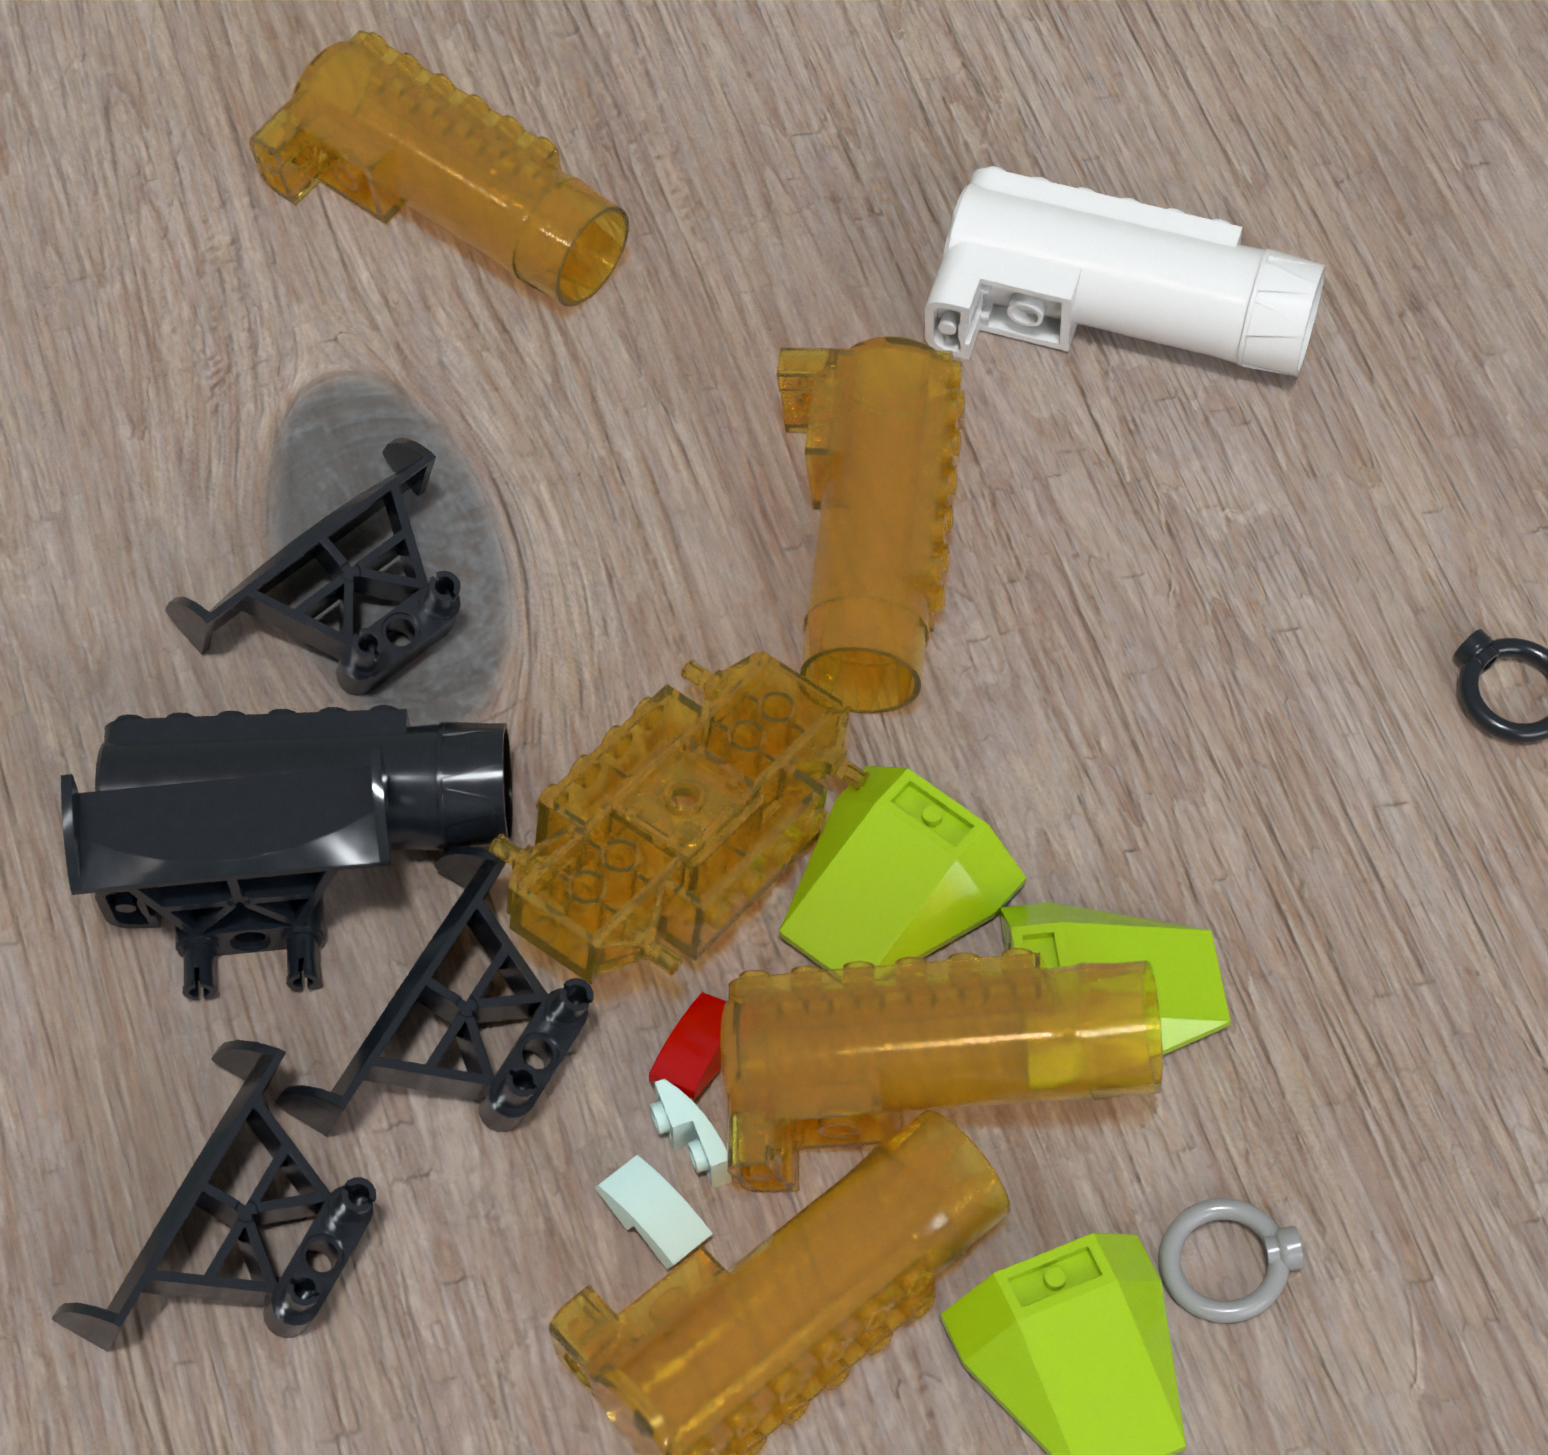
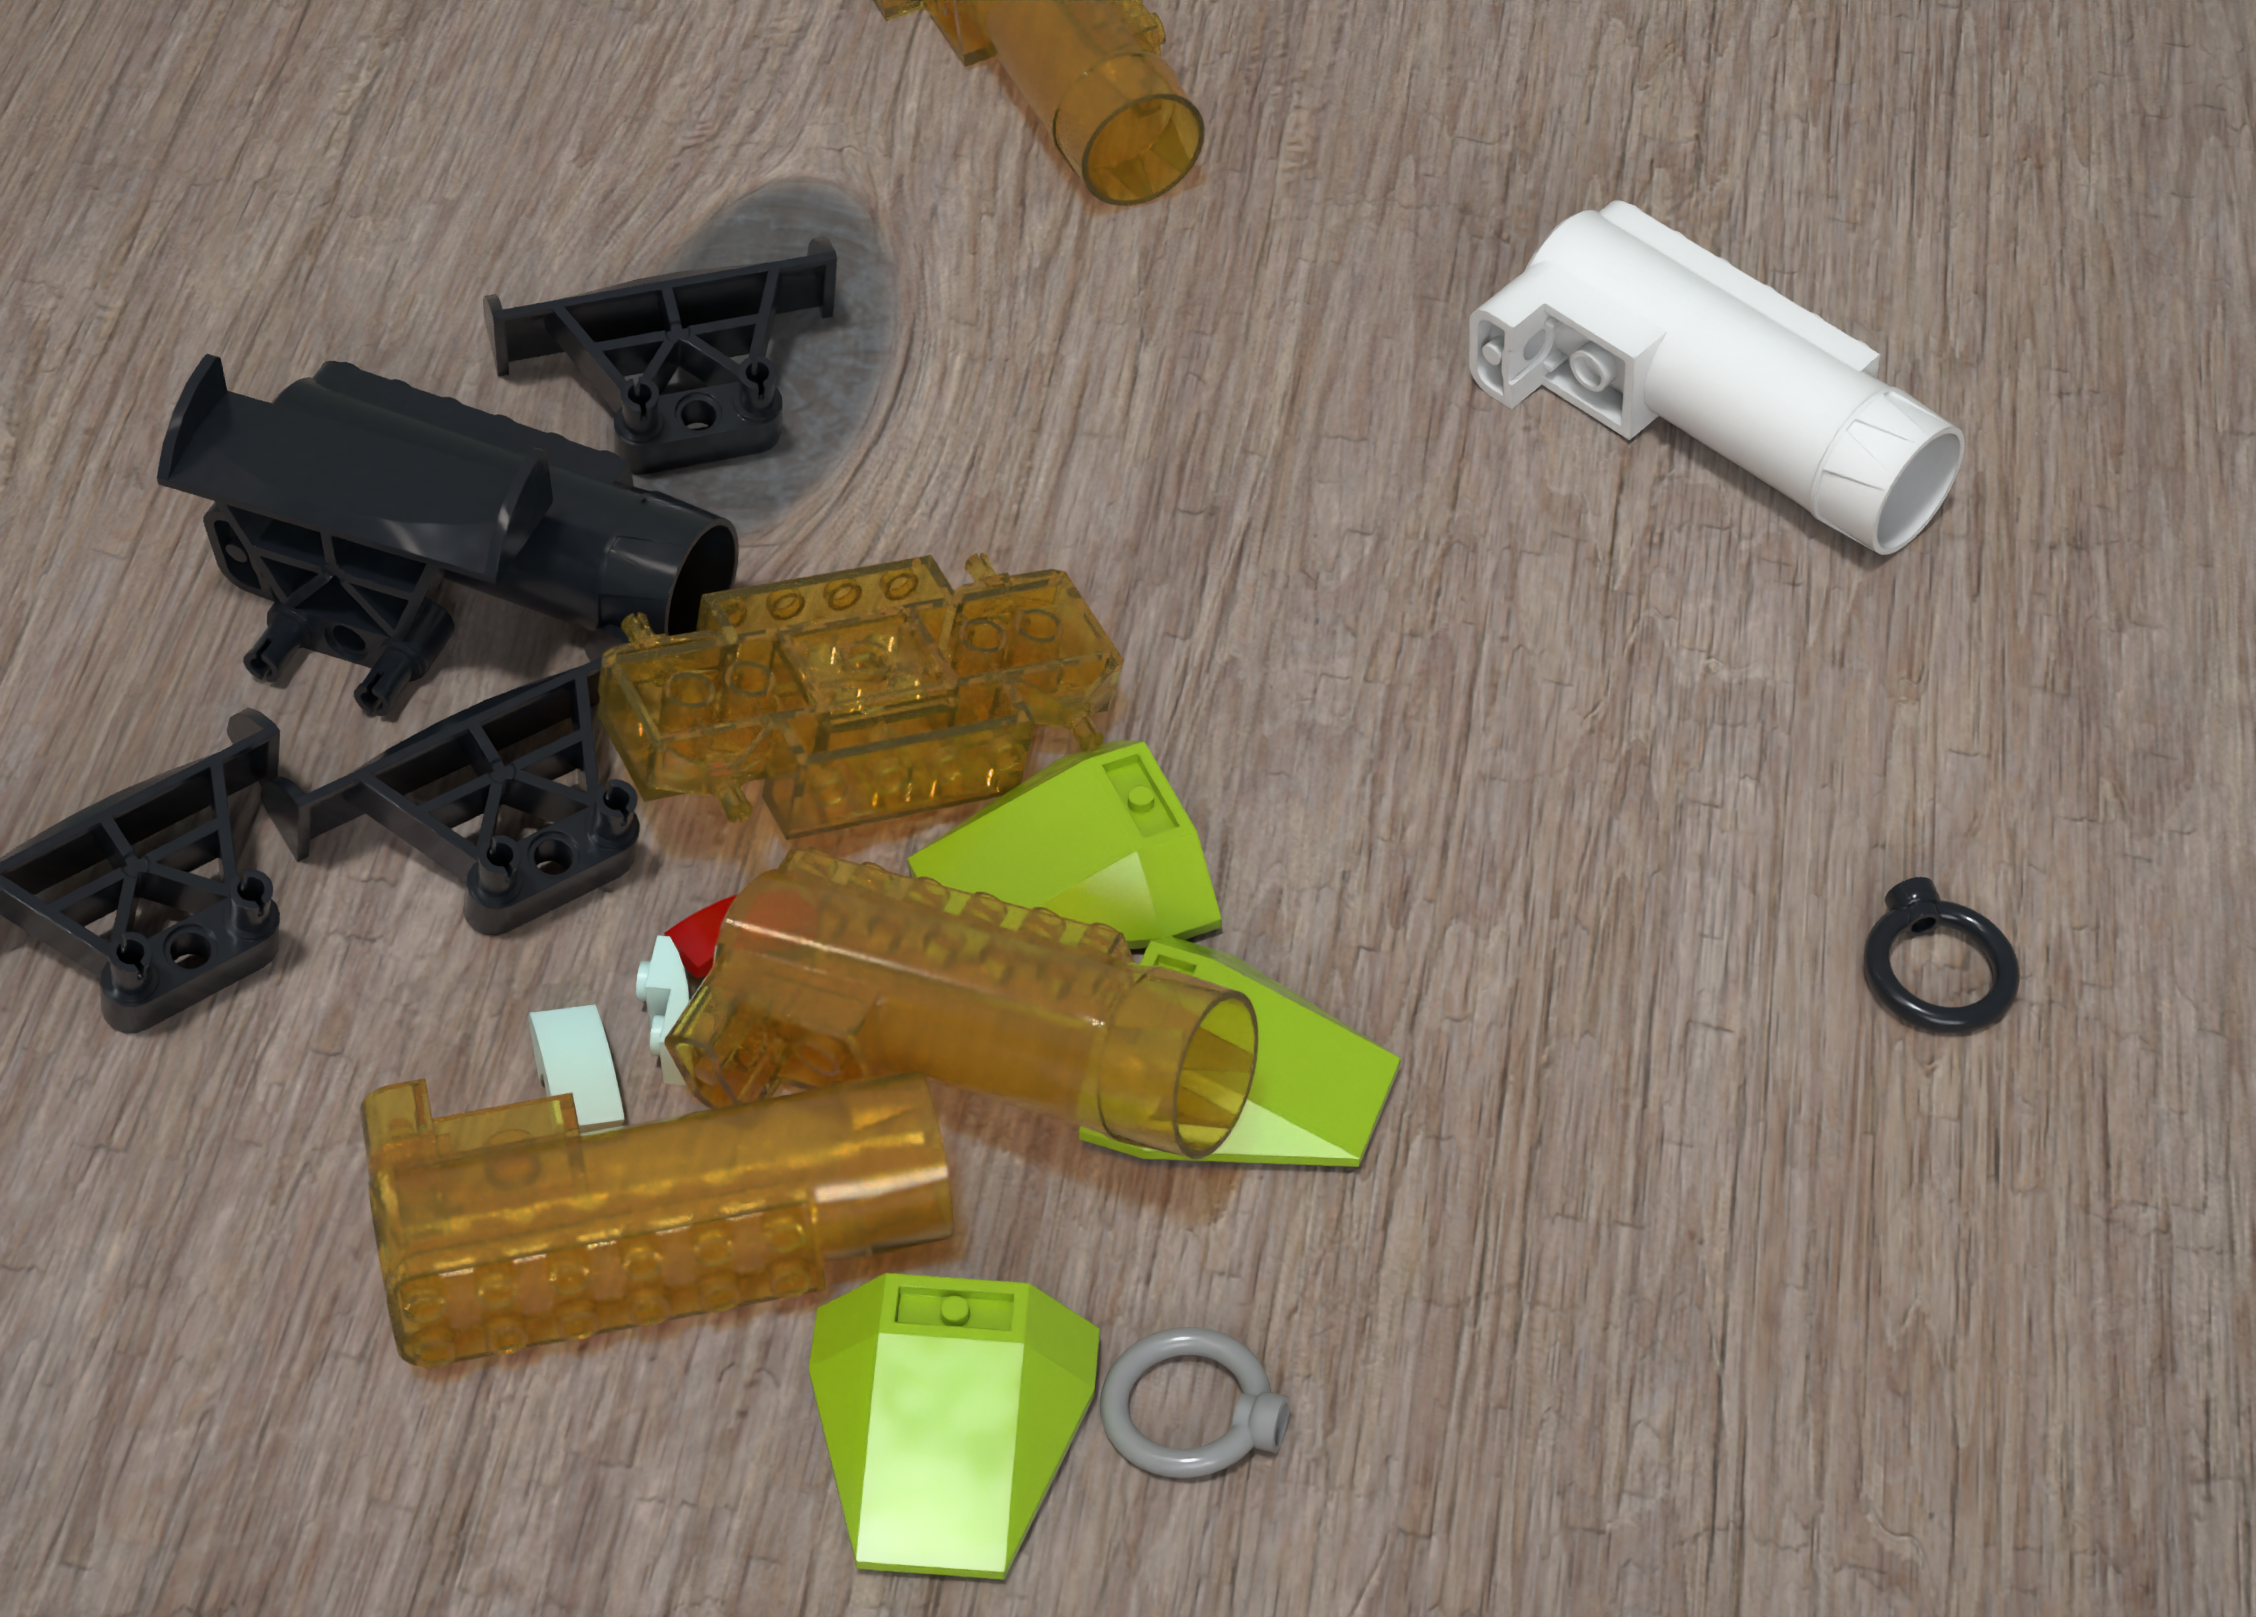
camera: 25 degrees right, 10 degrees down
clear yellow piece [776,336,965,714] -> none

